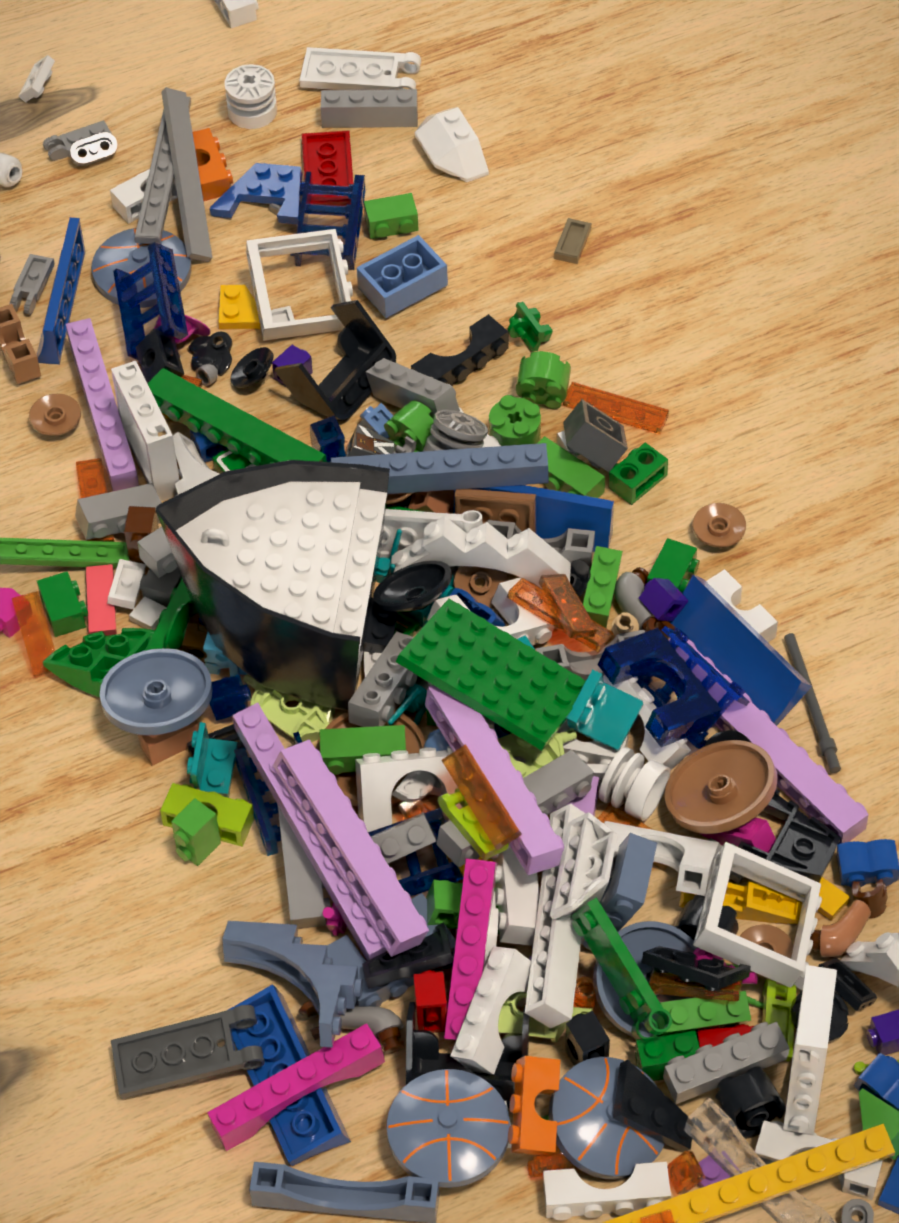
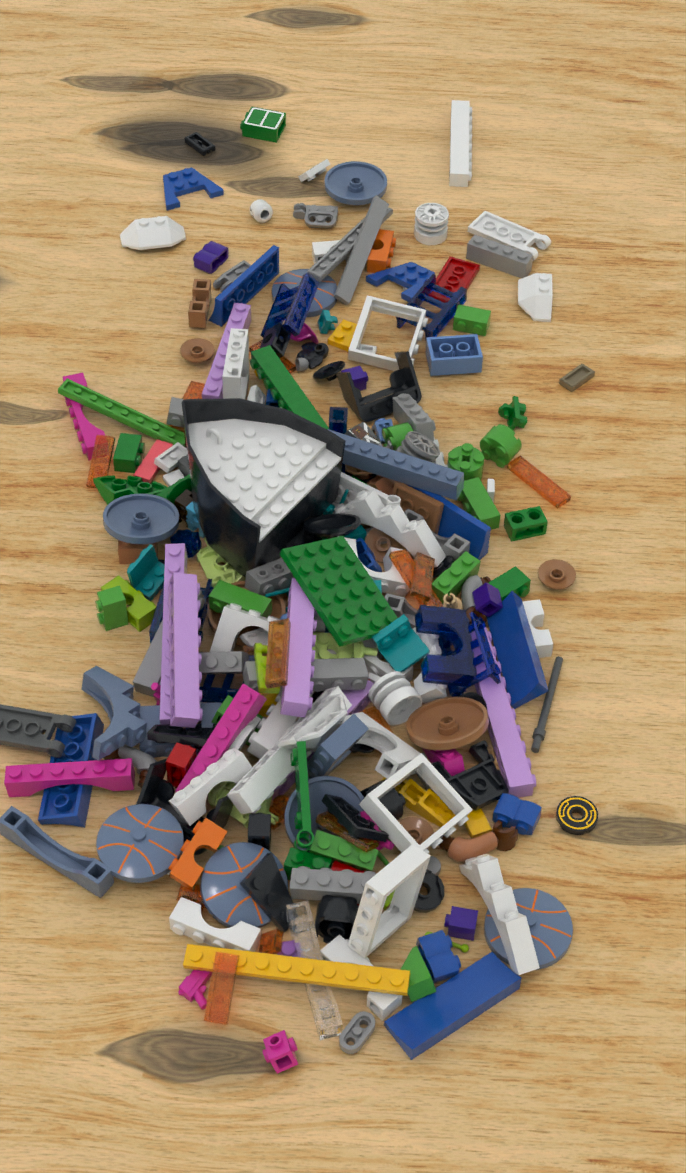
camera: 25 degrees right, 5 degrees down
black arch [411,314,509,386] -> none
dark grey brick [563,399,628,472] -> none
black tile [818,958,878,1011] -> none
none -> teal tile [317,310,338,334]
none -> sand blue dish [325,161,387,205]

